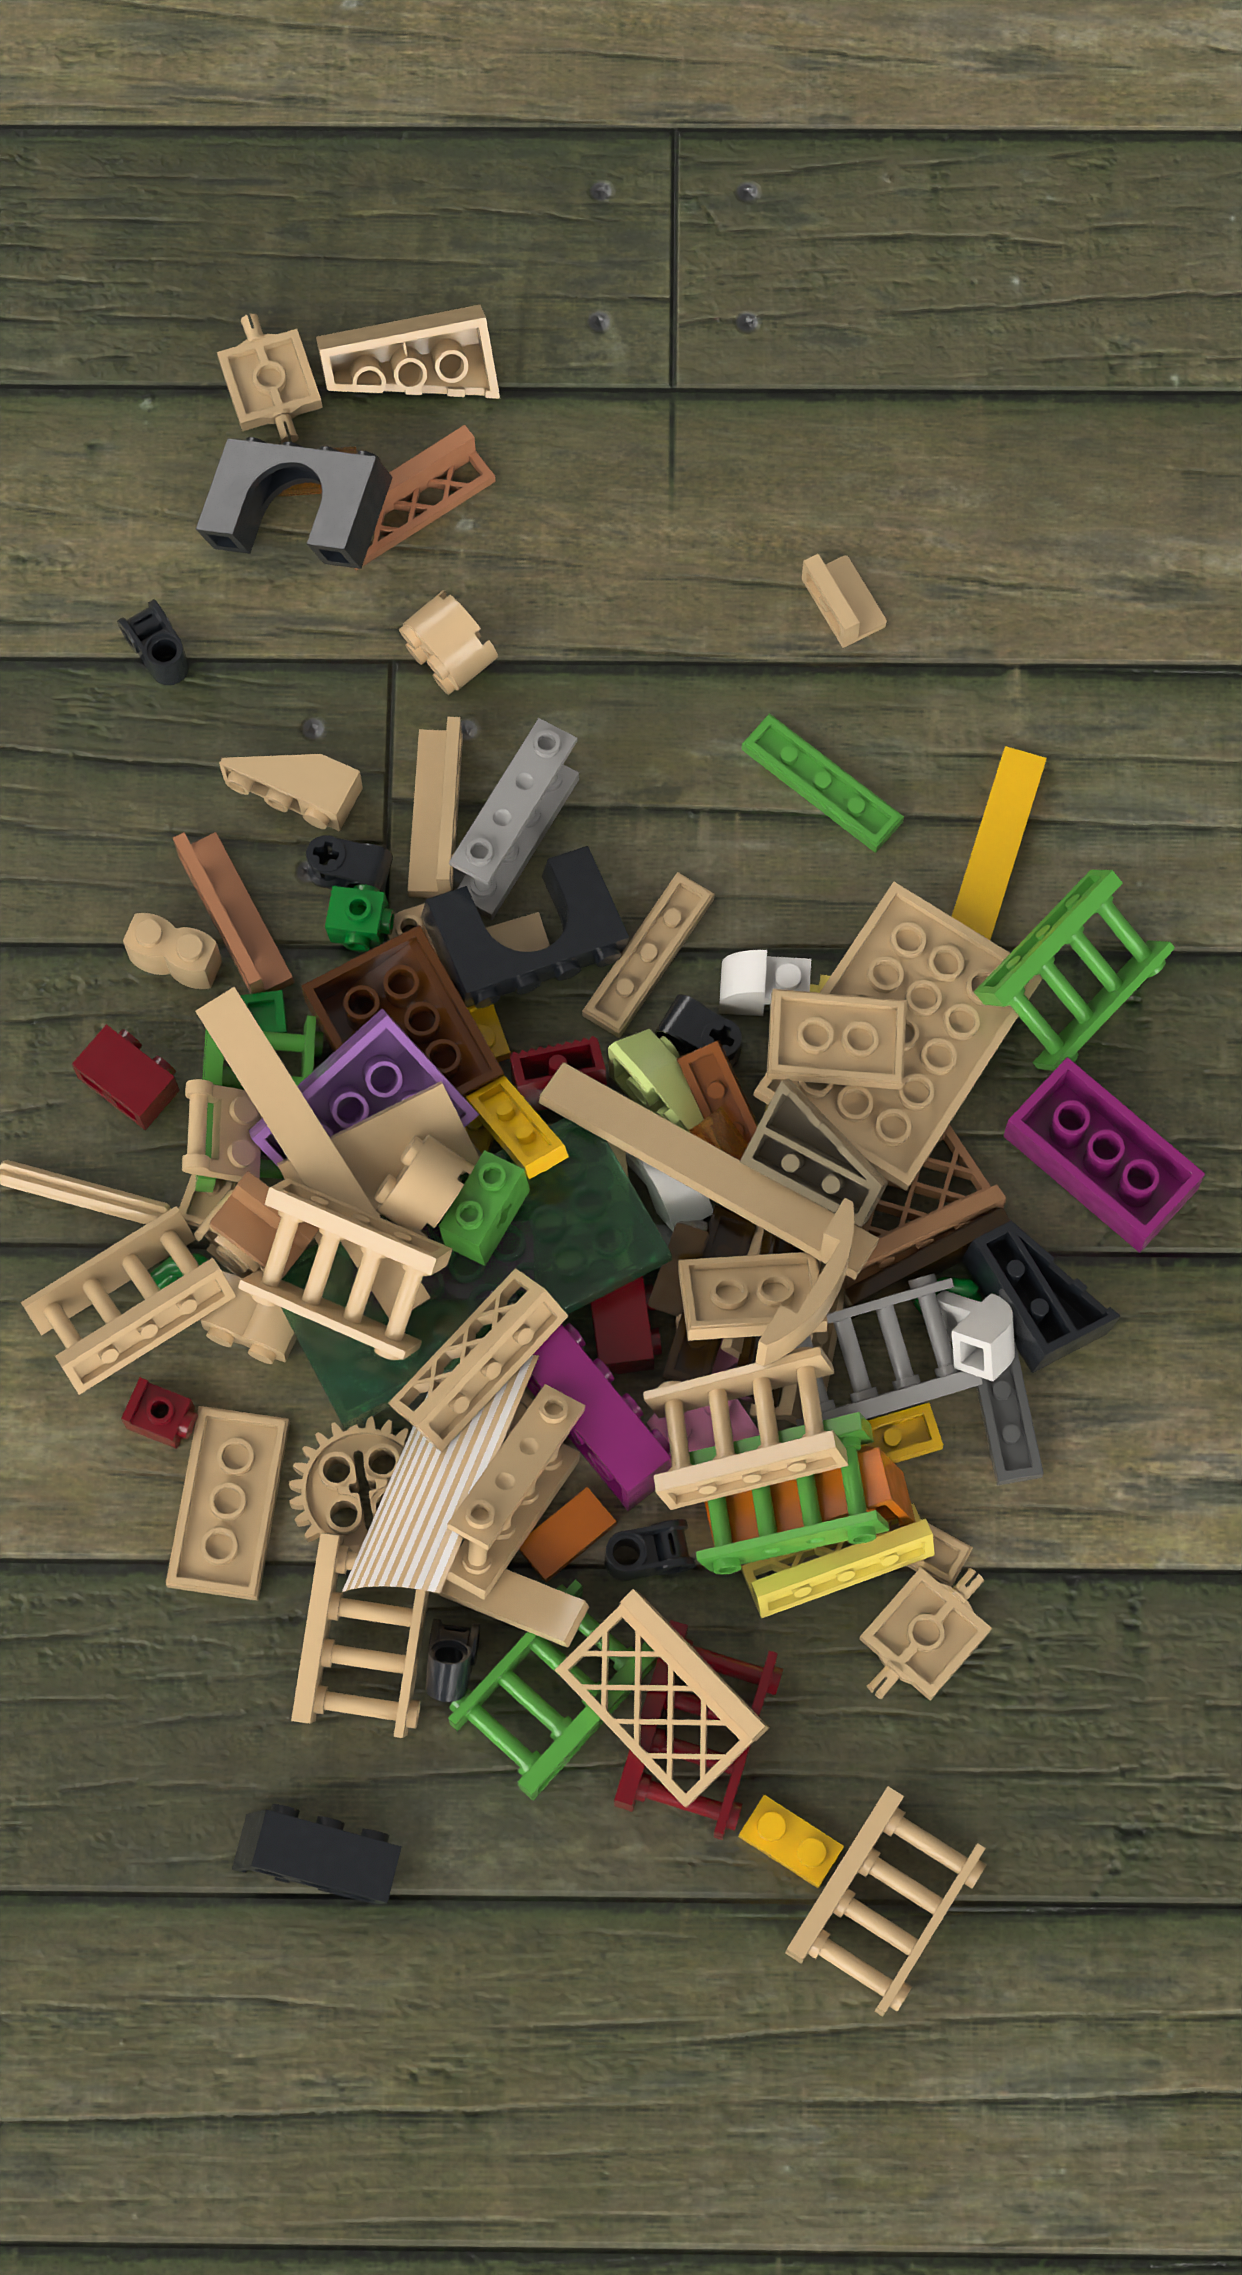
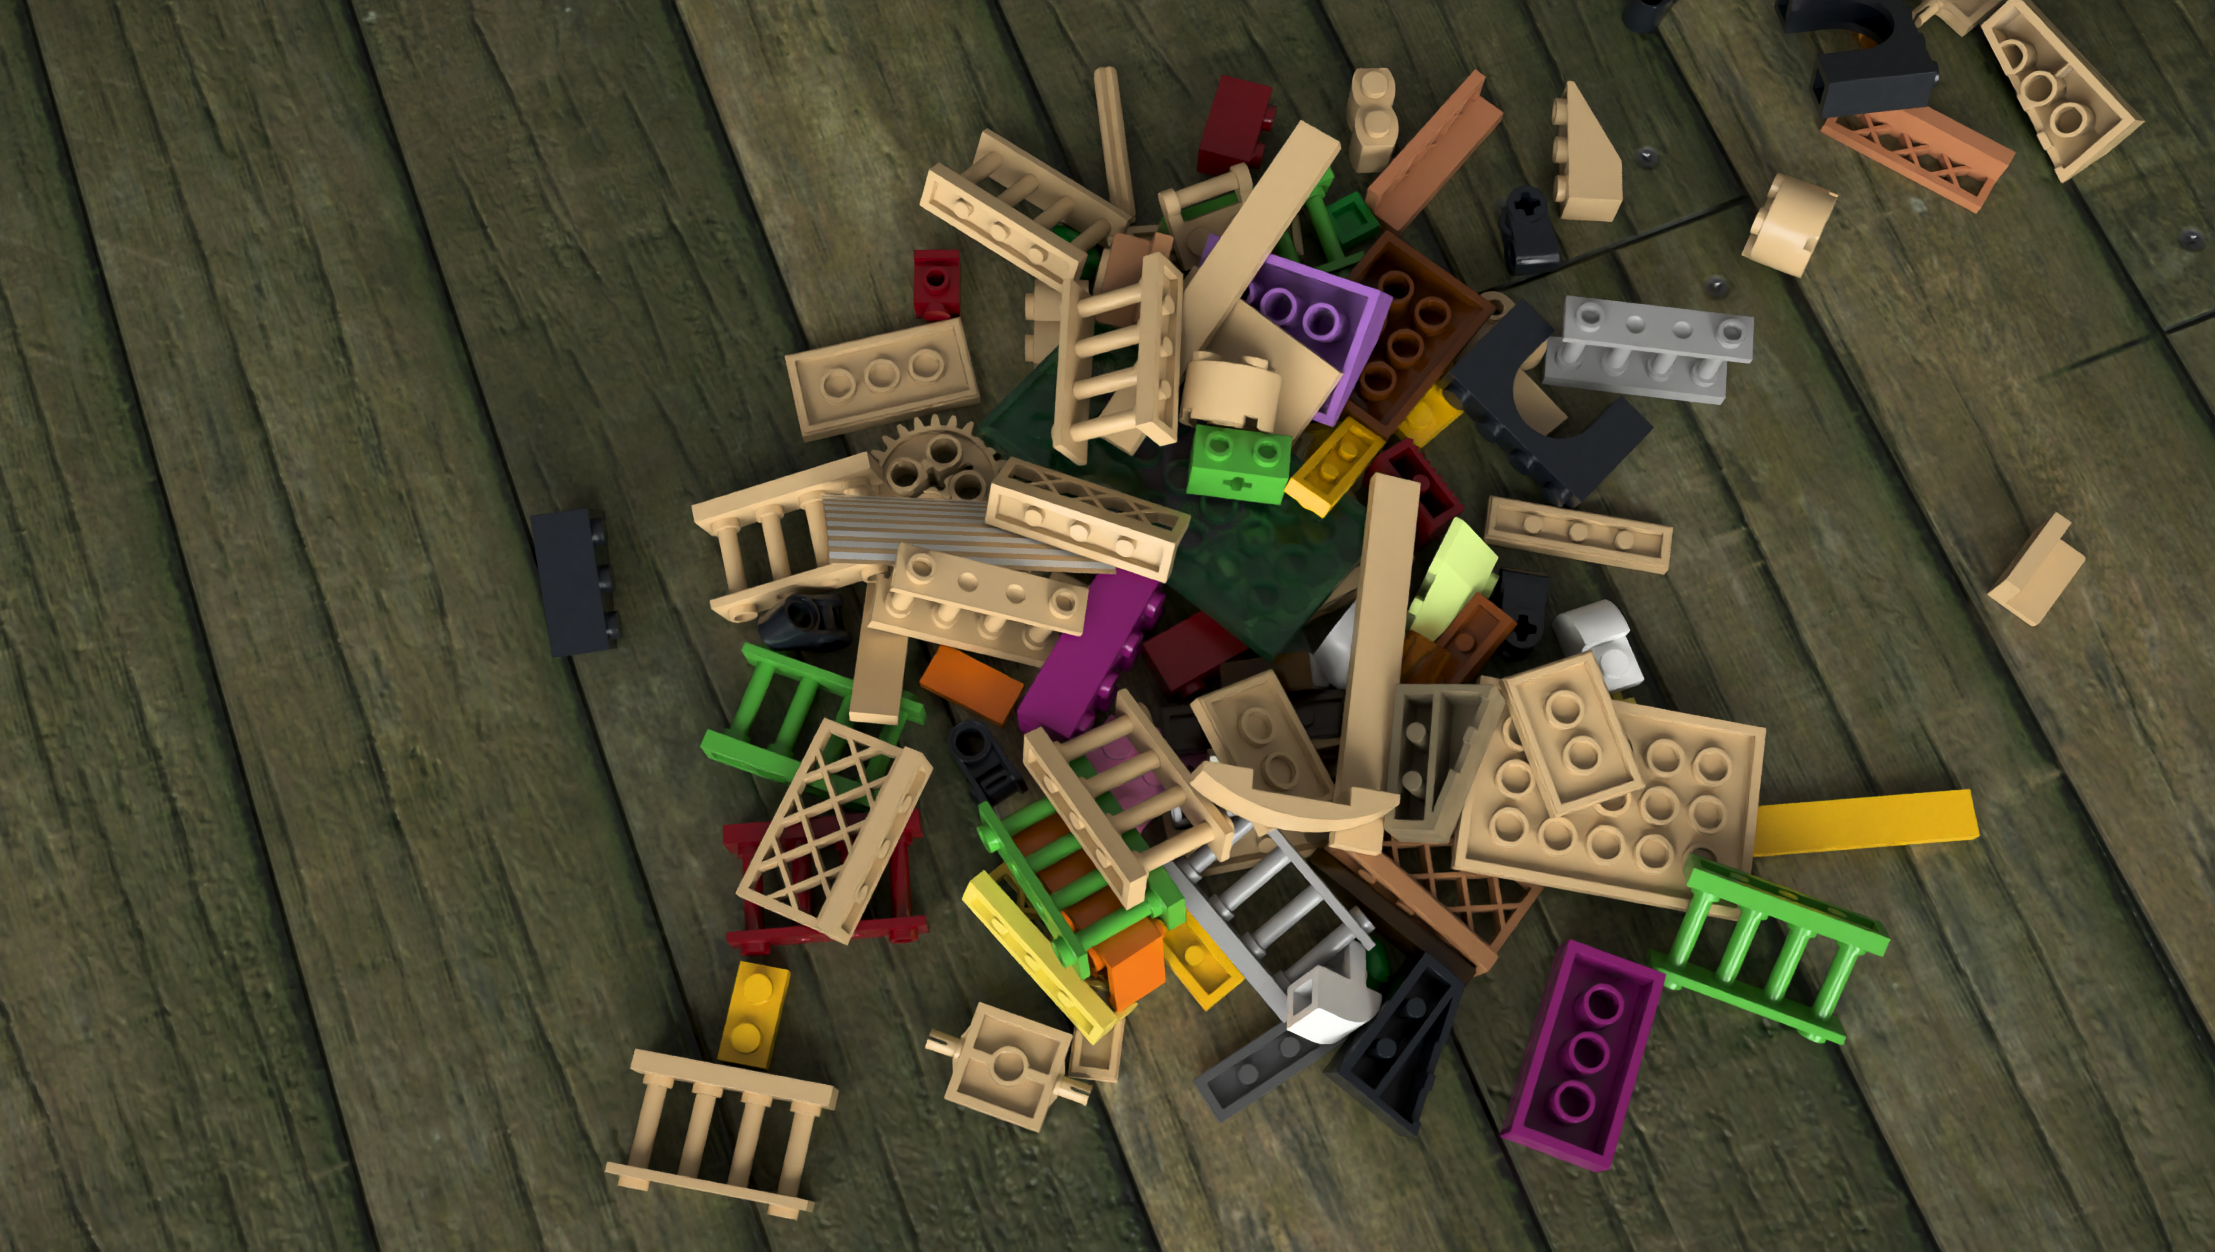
camera: 65 degrees right, 0 degrees up
green brick [325,884,395,952] -> none
tan fence [408,717,463,898] -> none
bright green tile [742,713,904,853] -> none

